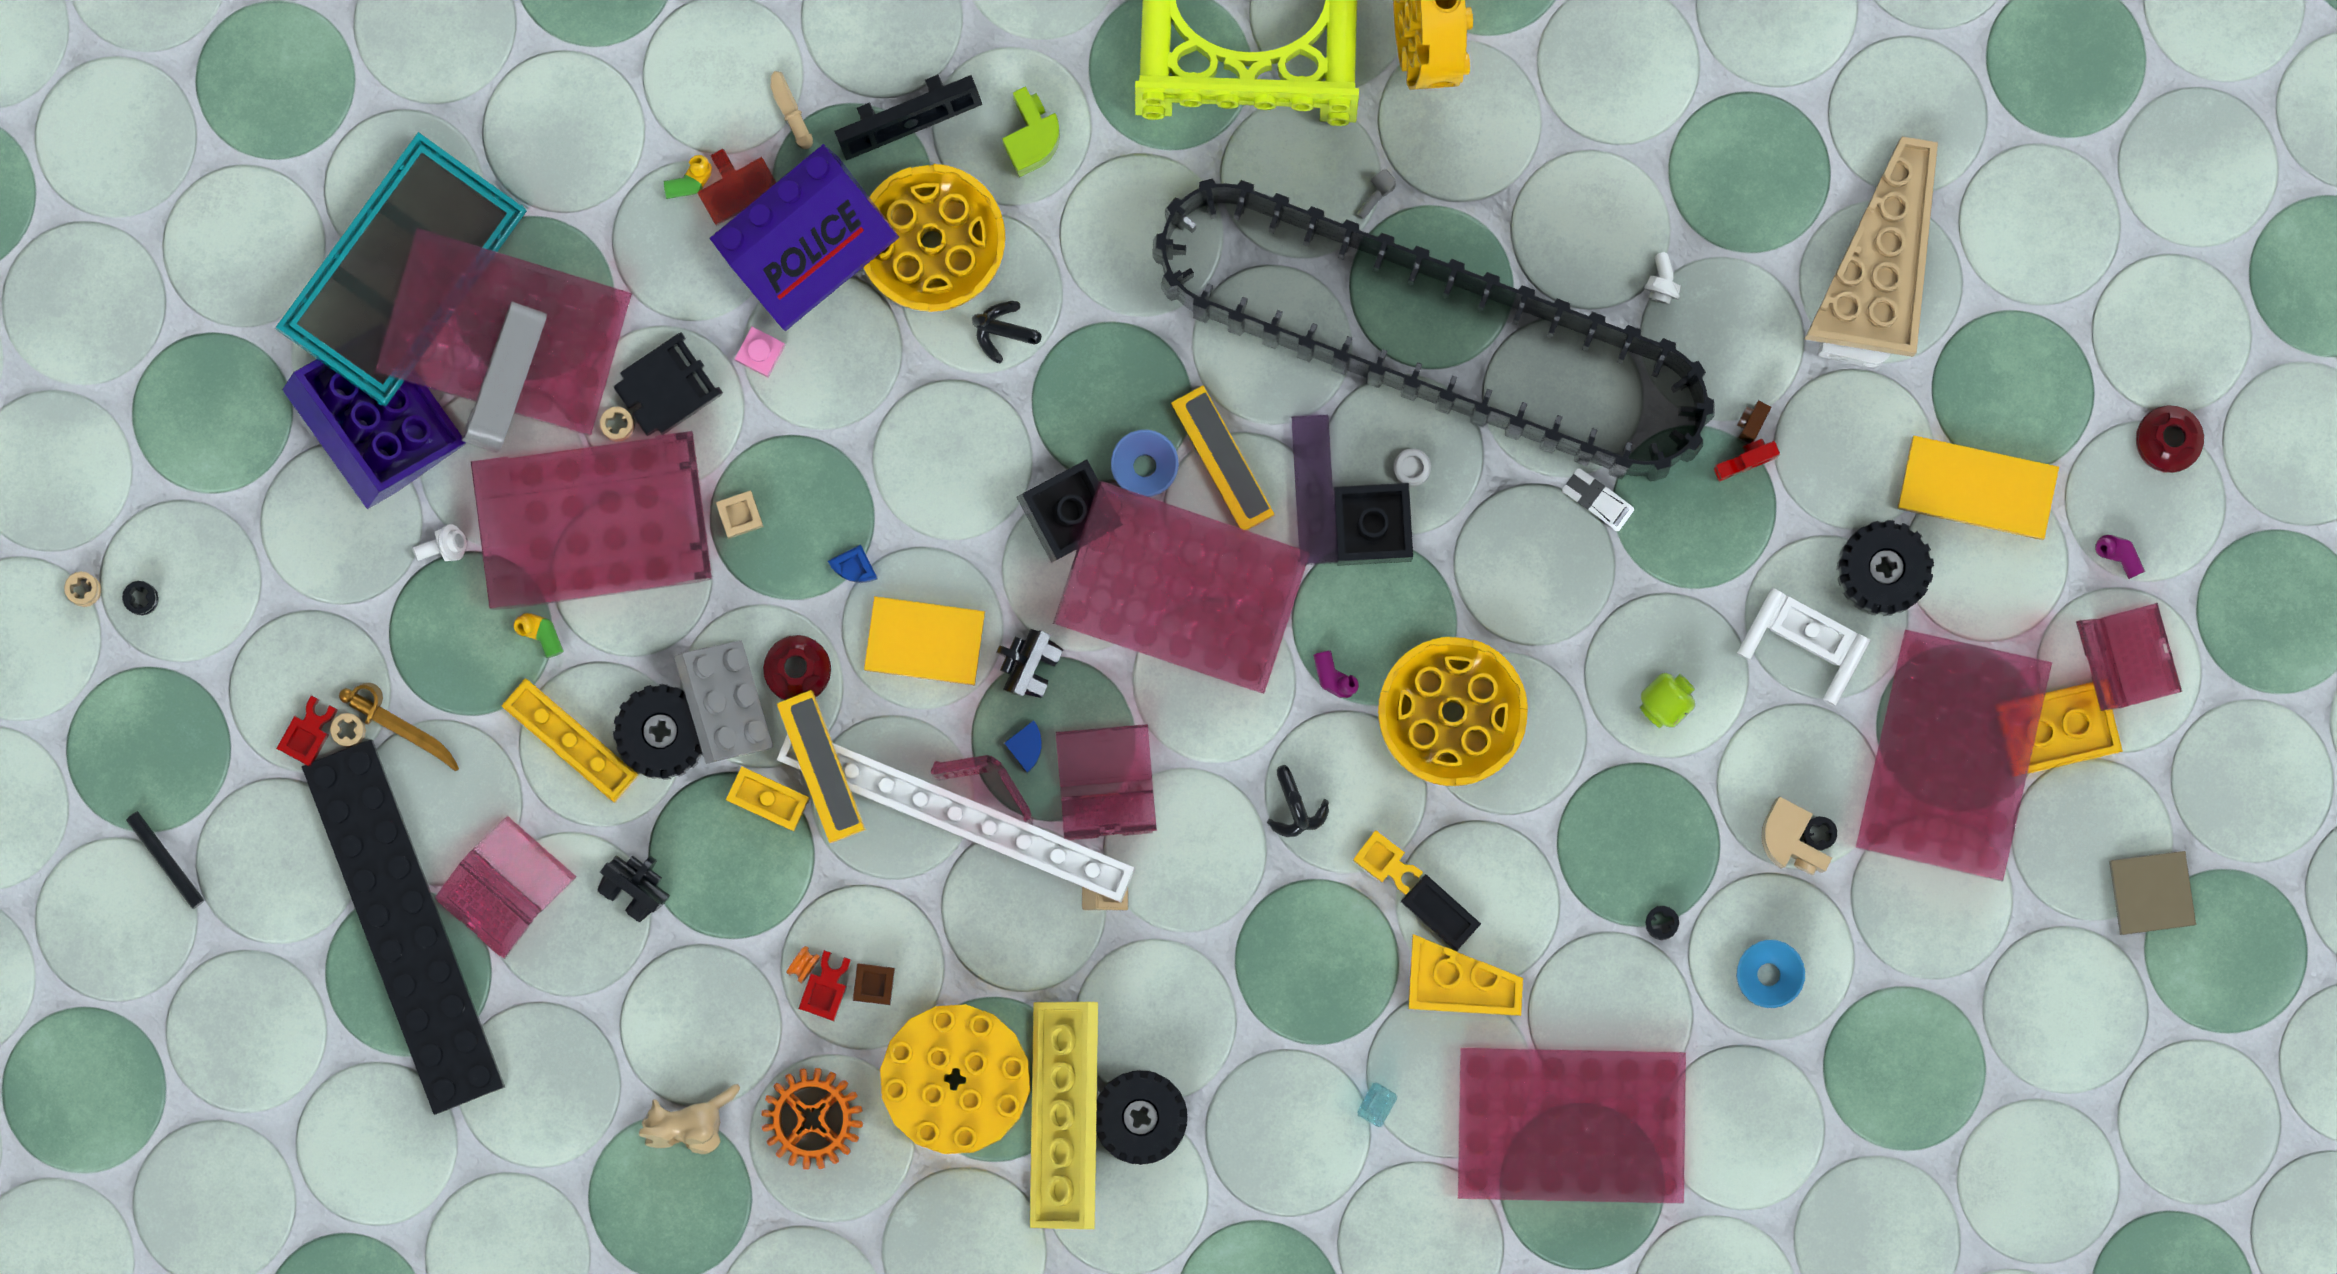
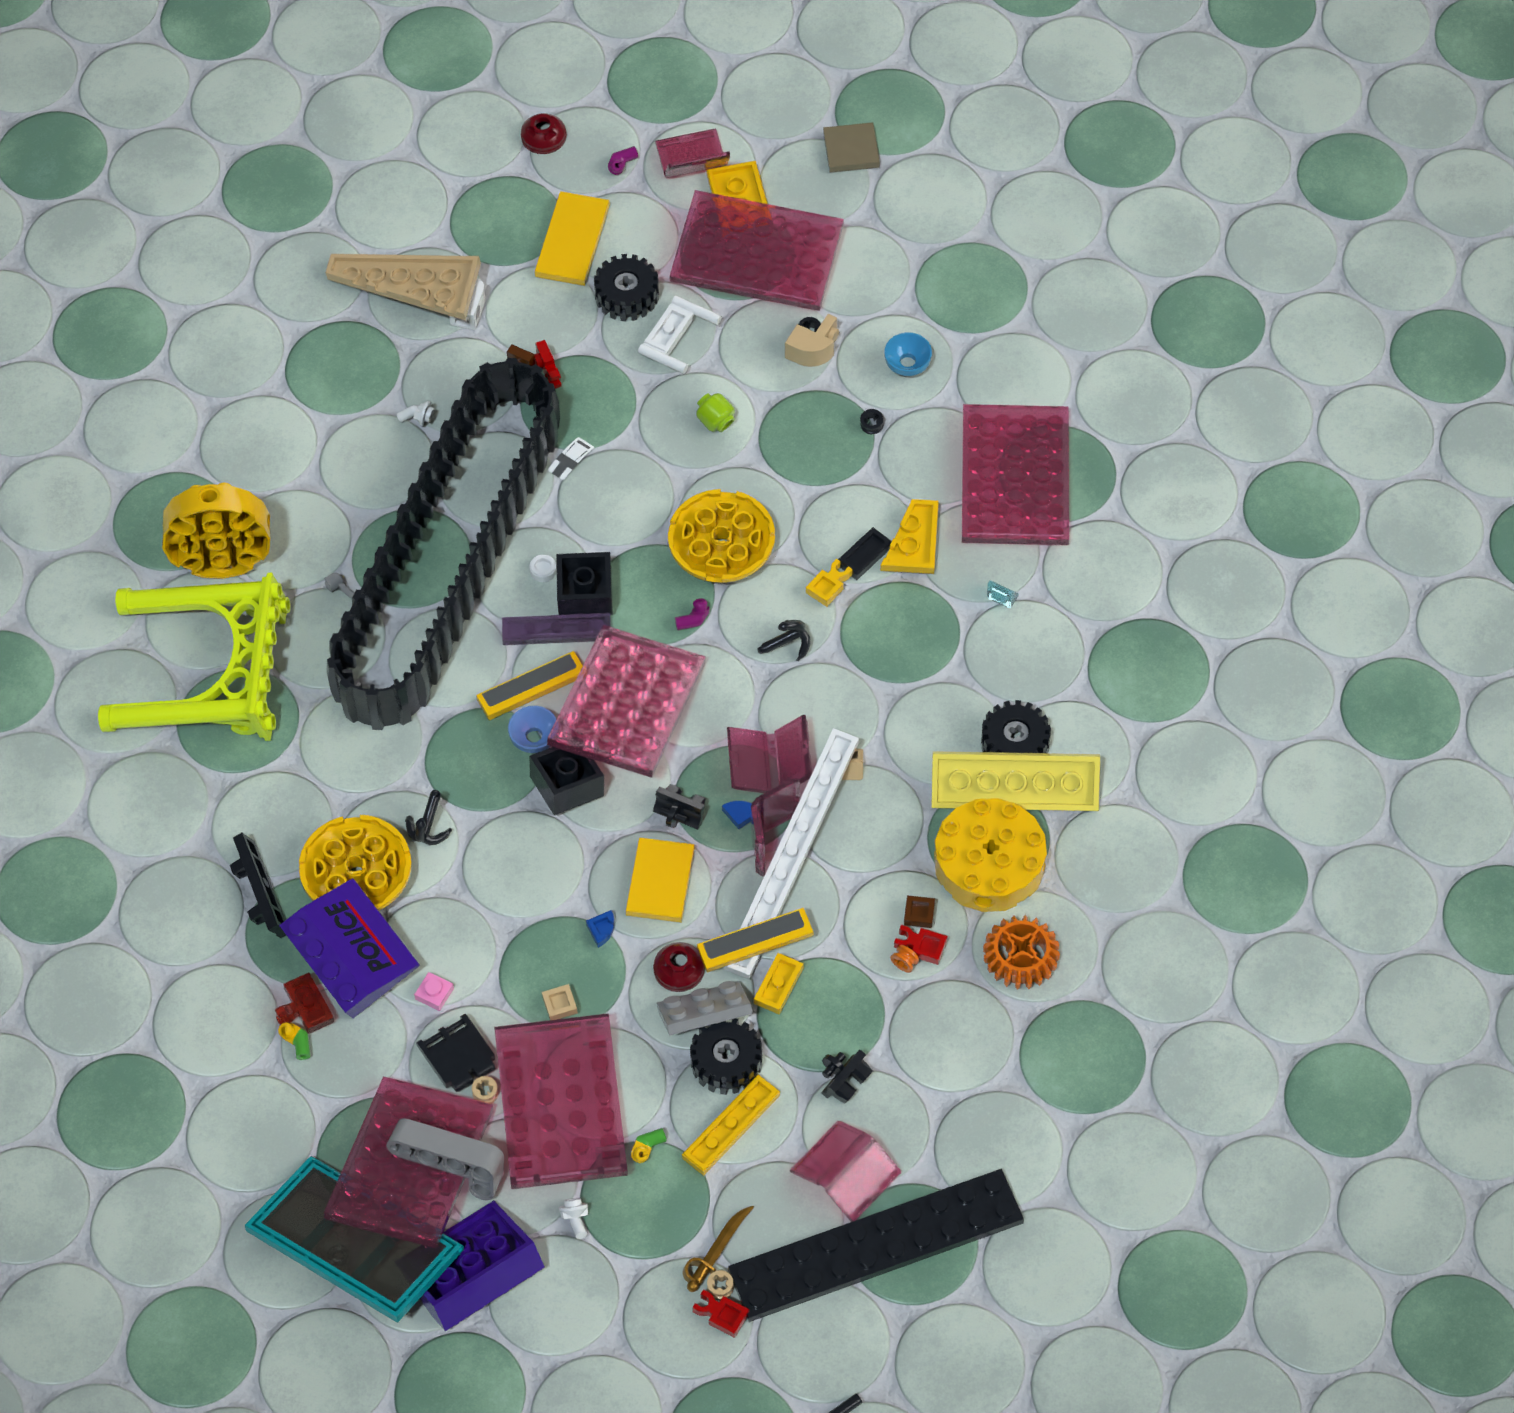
camera: 90 degrees left, 25 degrees down
tan animal [639,1084,740,1154] -> none
tan piece [771,71,813,149] -> none
lime brick [1002,86,1060,178] -> none

